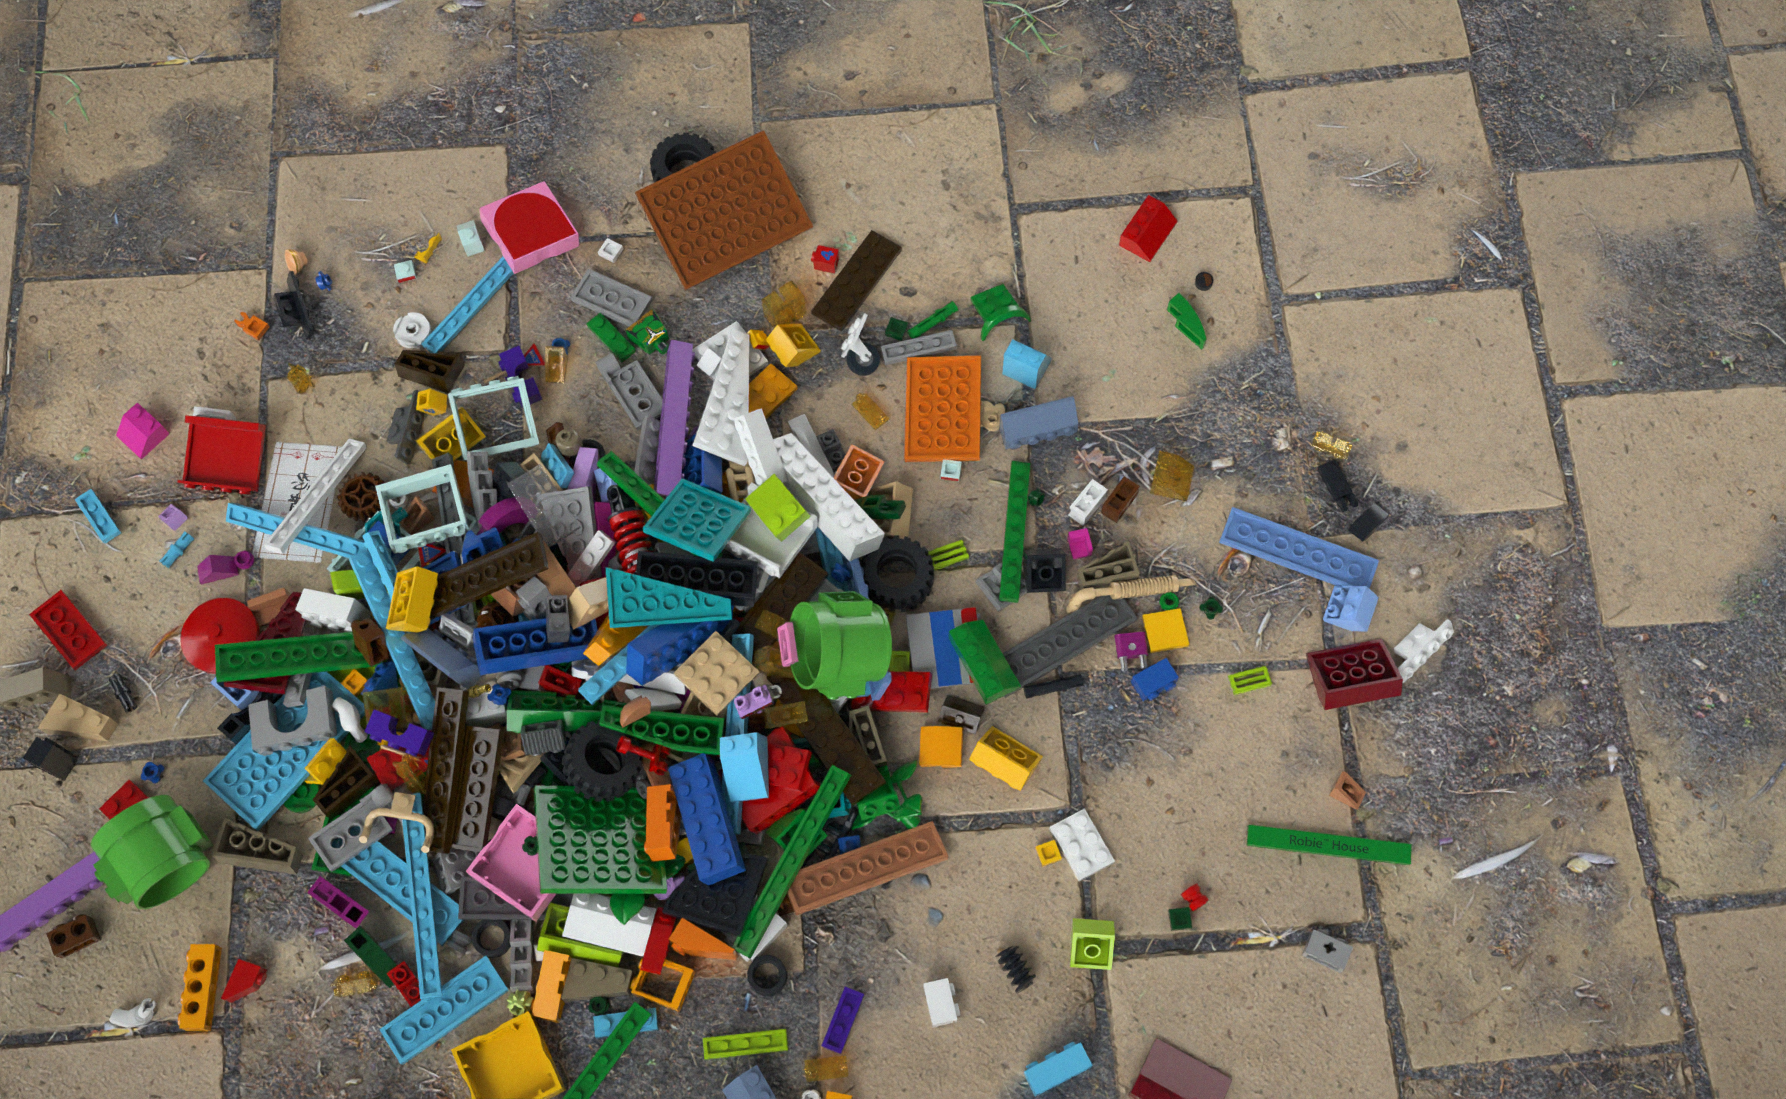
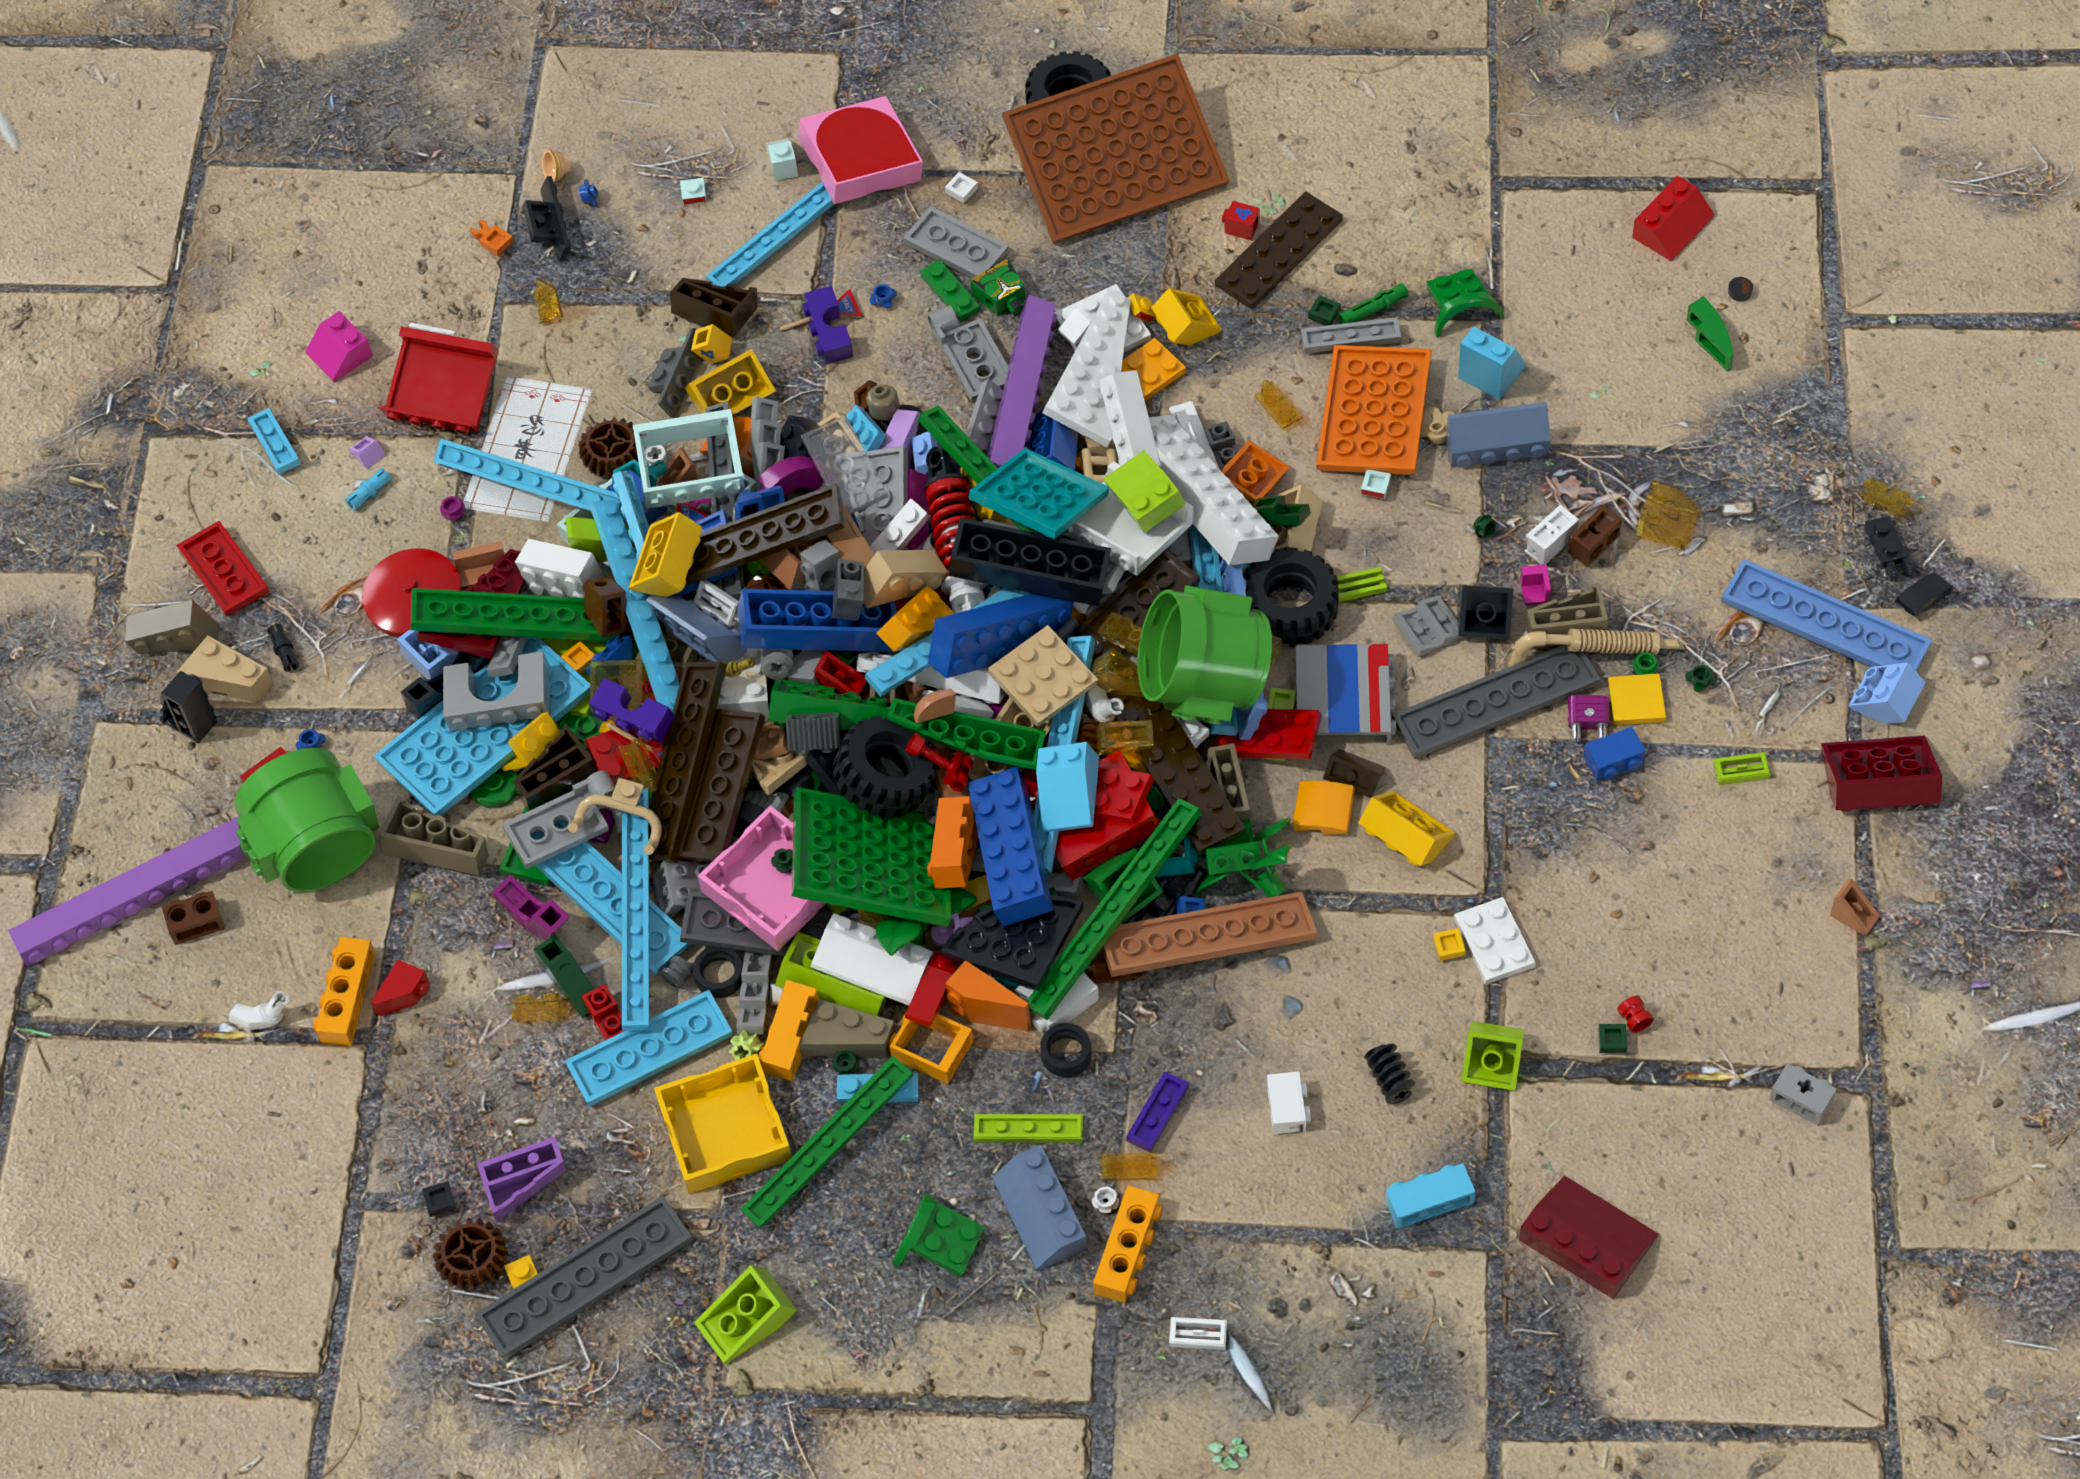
camera: 10 degrees right, 10 degrees down
magenta slope [197,555,239,585] -> none
white plate [264,439,366,554] -> none
white arm [332,697,368,743] -> none
white plate [393,312,431,349] -> none
yellow piece [414,233,442,263] -> none
light aqua window [448,376,539,461] -> none
blue plate [487,684,511,705] -> none
clear yellow slope [545,346,568,383] -> none
teal wing [606,567,732,628] -> none
lavender hips [734,685,774,720] -> none
clear yellow piece [761,280,806,329] -> none
bright pink tile [777,622,798,667] -> none
blue plate [831,563,851,582] -> none
plate [841,313,880,376] -> none
green slope [949,620,1021,705] -> none
green plate [999,461,1030,603] -> none
black pin [1023,674,1084,699] -> none
green tile [1246,825,1412,865] -> none
white bracket [1394,619,1454,683] -> none

